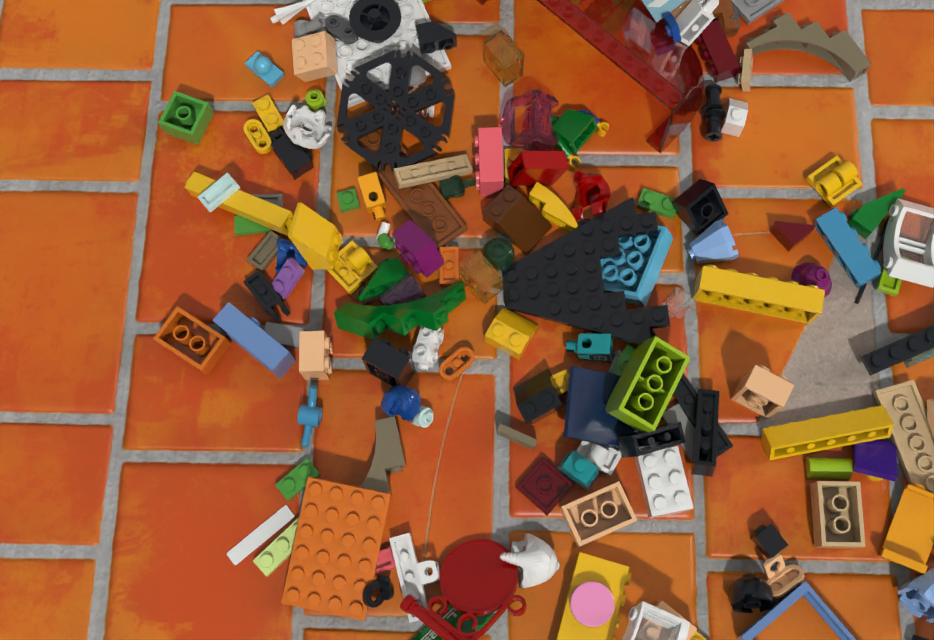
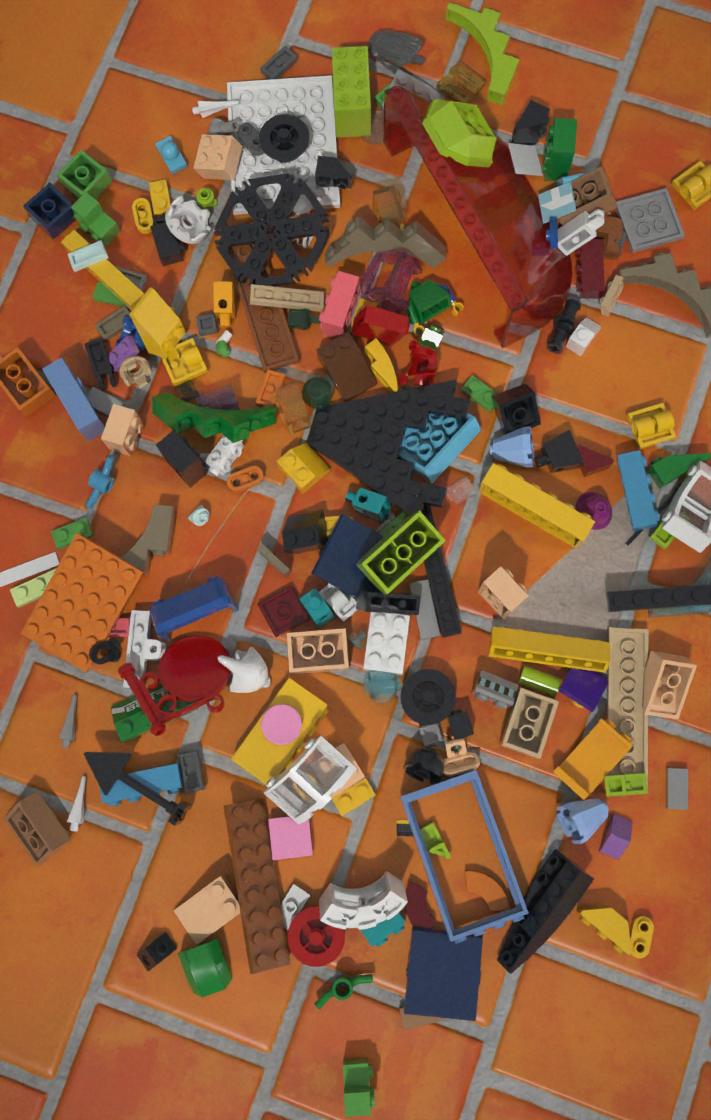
camera: 20 degrees right, 5 degrees up
bright green plate [336,188,360,213] -> none
green slope [358,257,410,301] -> none
blue hair [381,385,421,422] -> none
magenta brick [392,220,444,278] -> none
black slope [691,389,719,477] -> none
none -> dark blue brick [23,182,76,240]
none -> bright green brick [71,192,121,246]
none -> tan piece [119,356,152,388]
none -> blue windscreen [150,576,238,641]
none -> dark grey plate [196,313,218,336]
none -> dark tan arch [325,216,447,268]
none -> clear light blue tile [347,631,367,651]
none -> clear light blue plant [364,671,401,704]
none -> black wheel [400,669,456,725]
none -> bracket [419,325,443,351]
none -> light grey tile [419,723,443,747]
none -> light grey slope [471,670,518,710]
none -> black torso [534,430,583,473]

